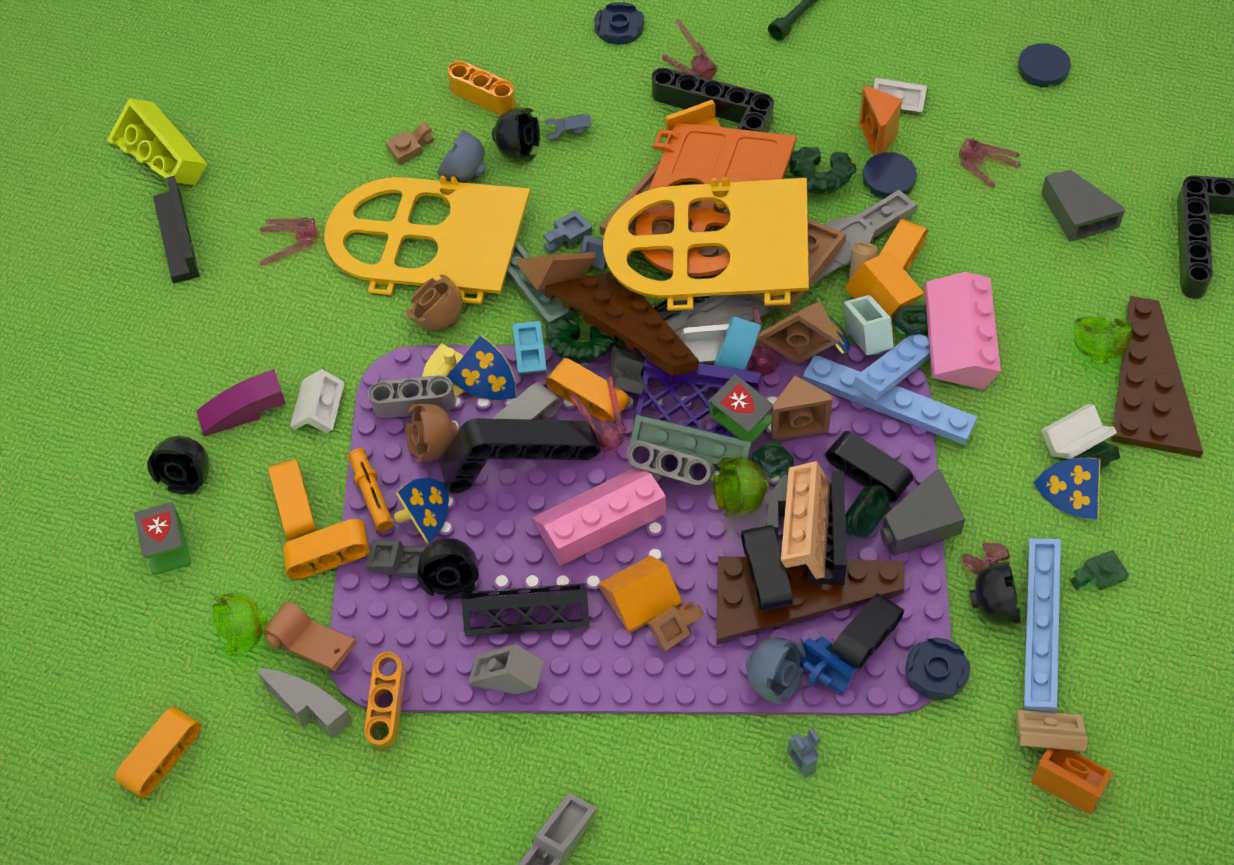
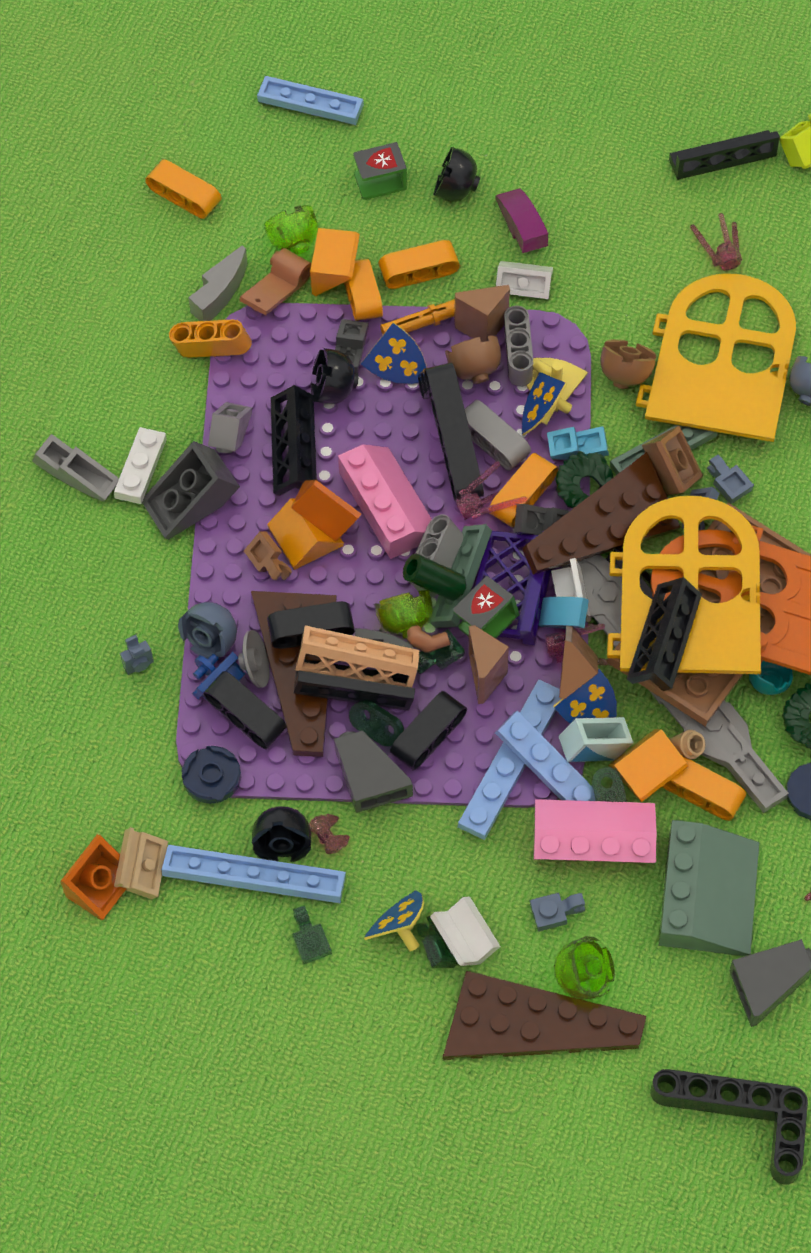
camera: 90 degrees right, 5 degrees up
none -> white plate [114,427,167,504]
none -> dark grey slope [142,441,240,540]
none -> light grey dish [238,630,269,688]
none -> light blue plate [257,76,364,125]
none -> orange slope [291,480,361,541]
none -> light orange slope [310,228,360,296]
none -> dark green brick [403,553,466,601]
none -> nougat arm [407,625,451,653]
none -> medium nougat slope [454,285,510,342]
none -> sand blue plate [530,893,585,932]
none -> black fence [627,577,702,691]
none -> sand green slope [658,820,759,956]

